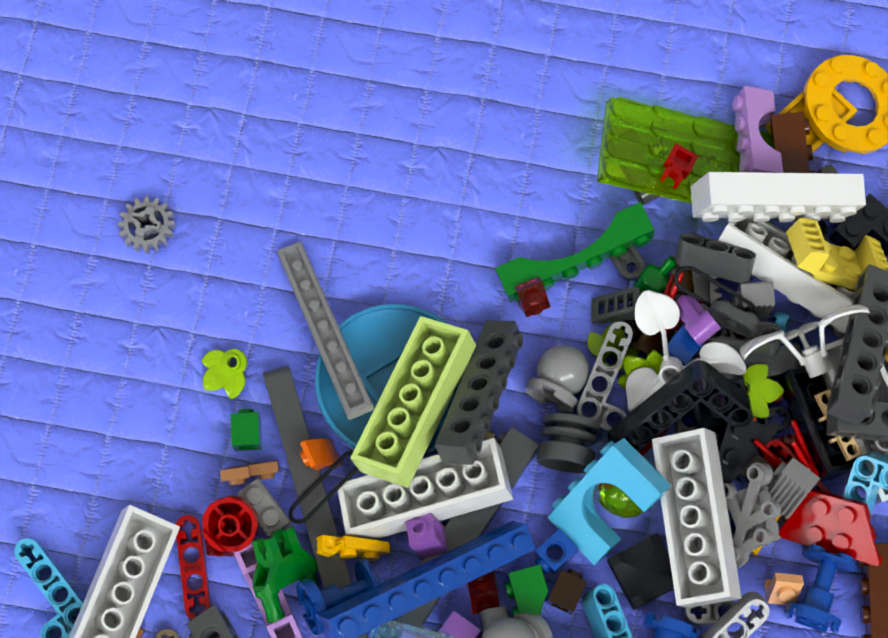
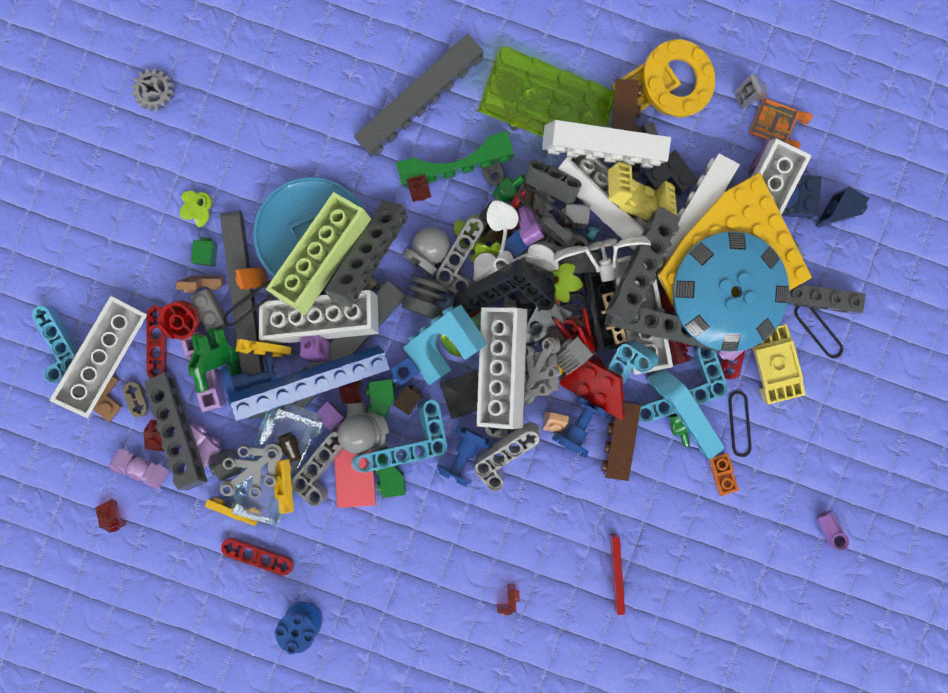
camera: 10 degrees right, 15 degrees up
light grey tile [277,241,374,420] -> none
dark grey slope [591,287,643,324] -> none
red plate [660,143,699,189] -> none
lavender arch [732,86,783,173] -> none
none -> dark grey brick [354,33,483,157]

